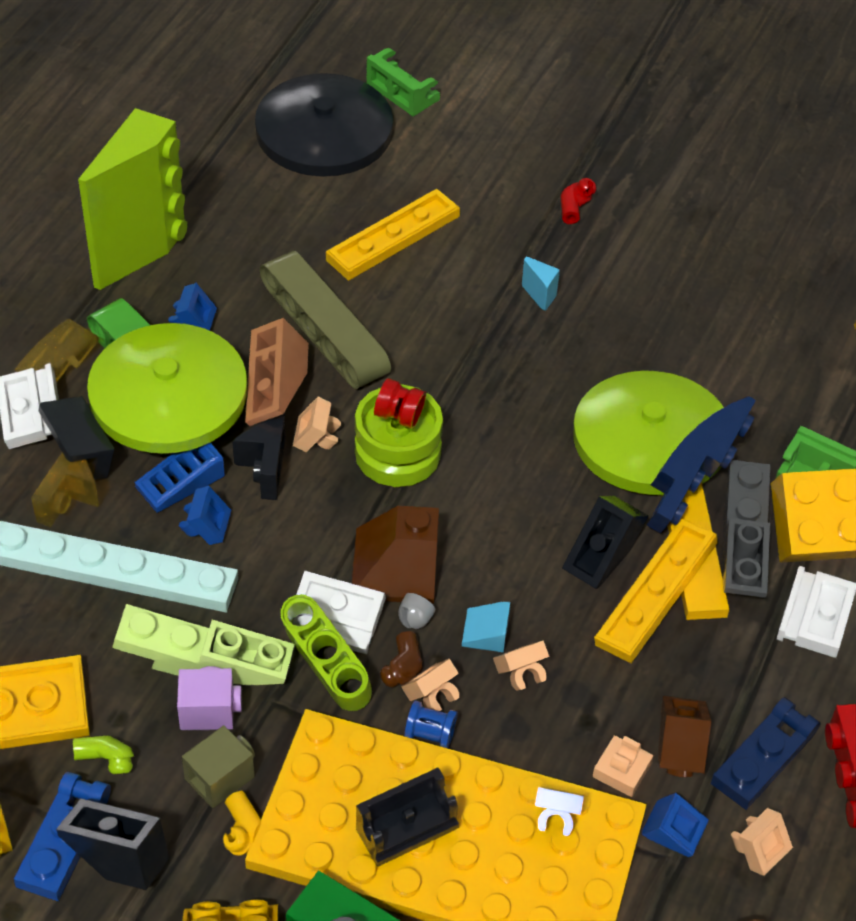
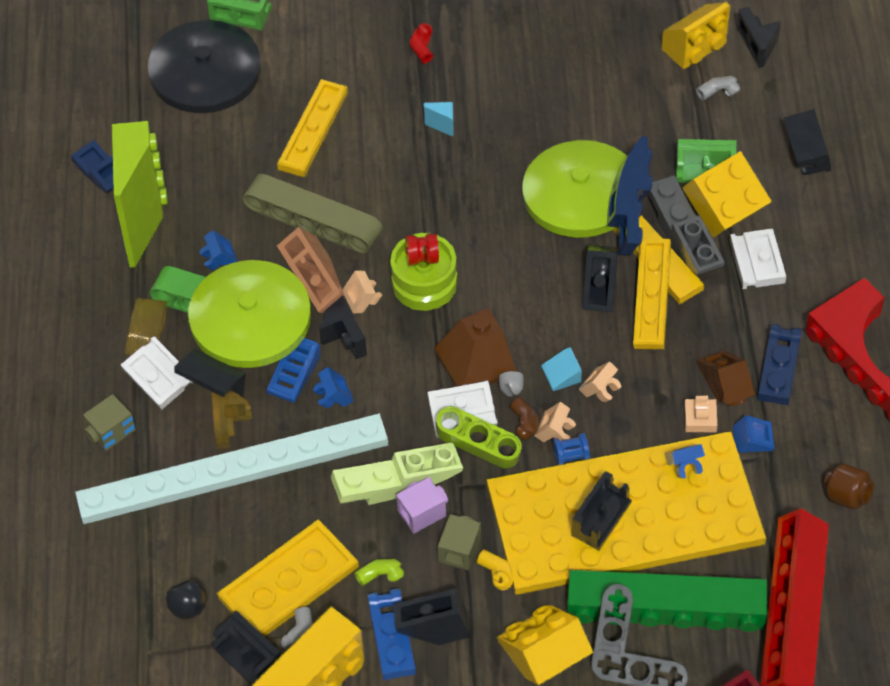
camera: 25 degrees left, 5 degrees up
light nougat tile [731,808,793,876] -> none

